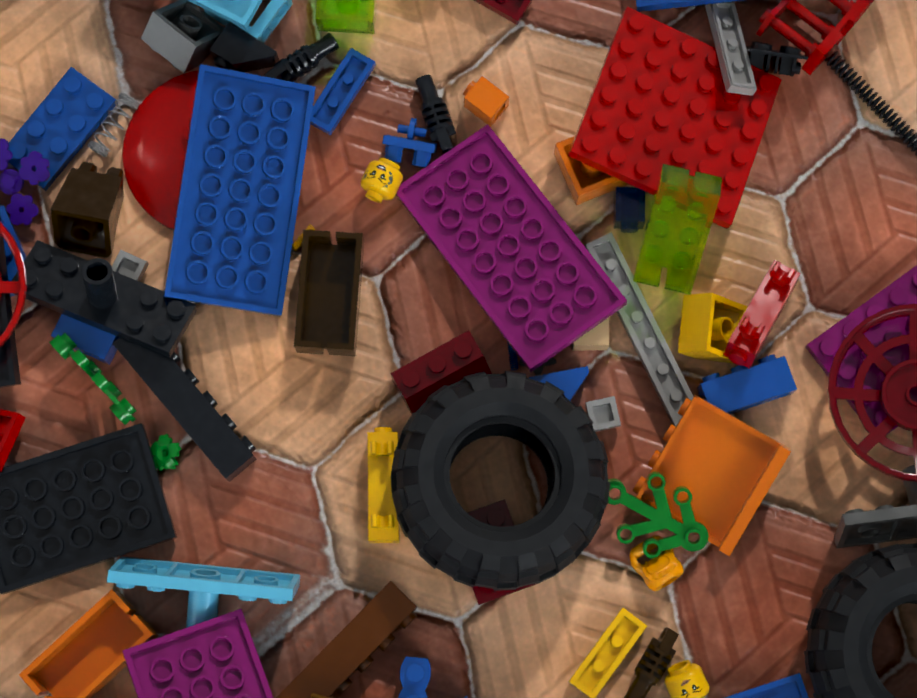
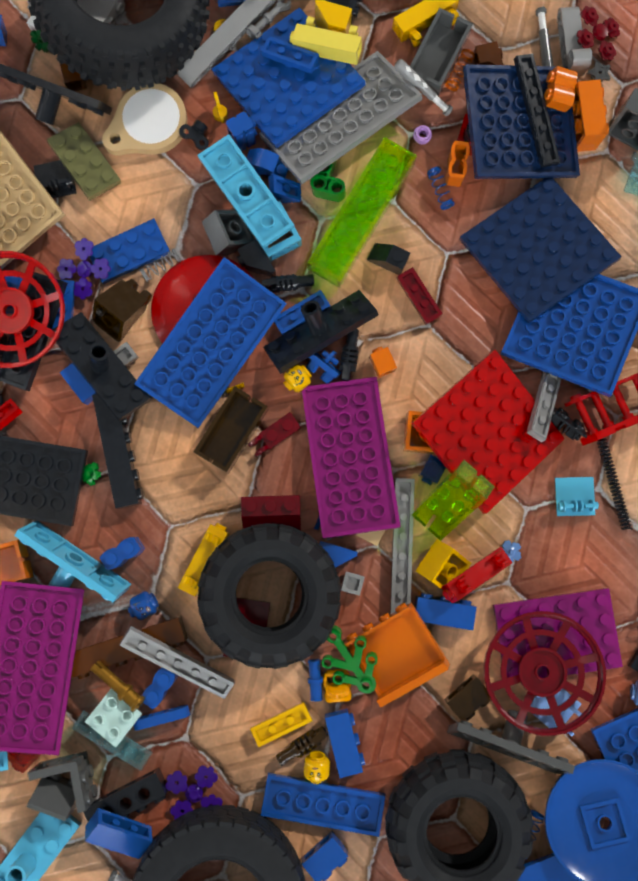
camera: 25 degrees right, 5 degrees up
green plant [49,333,137,425] -> none
none -> blue brick [100,537,145,570]
none -> light grey plate [120,626,235,699]
none -> blue head [128,591,159,621]
none -> dark red hinge [248,412,301,457]
none -> black plate [263,290,379,374]
none -> blue pin [308,659,323,702]
none -> blue brick [325,708,366,778]
none -> dark brown brick [444,674,490,721]
none -> medium blue plant [502,540,521,562]
none -> medium azure hinge [555,477,599,516]

